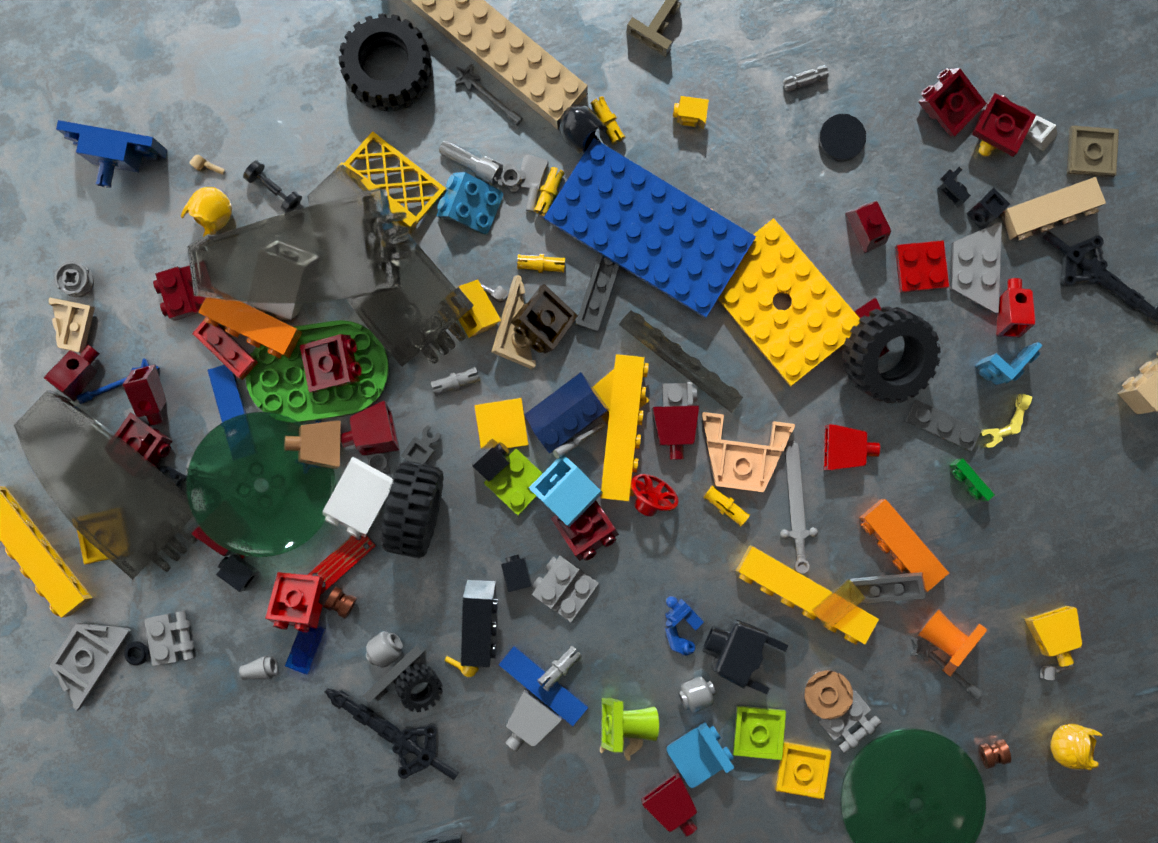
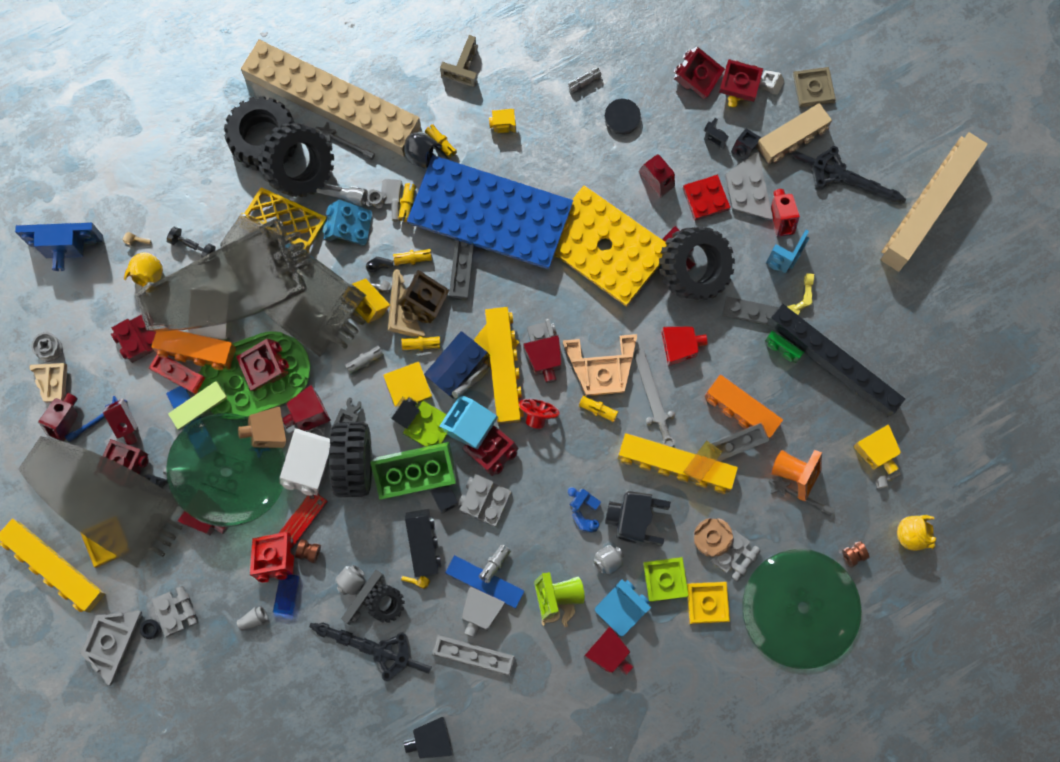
camera: 10 degrees left, 10 degrees down
black brick [216,554,259,592] -> none
clear smoke plate [619,310,743,413] -> none
none -> yellowish green tile [168,381,228,430]
none -> black tyre [258,123,334,198]
none -> black arm [366,256,394,273]
none -> bright green slope [371,442,456,500]
none -> yellow pin [401,336,440,351]
none -> light grey tile [432,635,515,676]
none -> black brick [767,303,906,417]

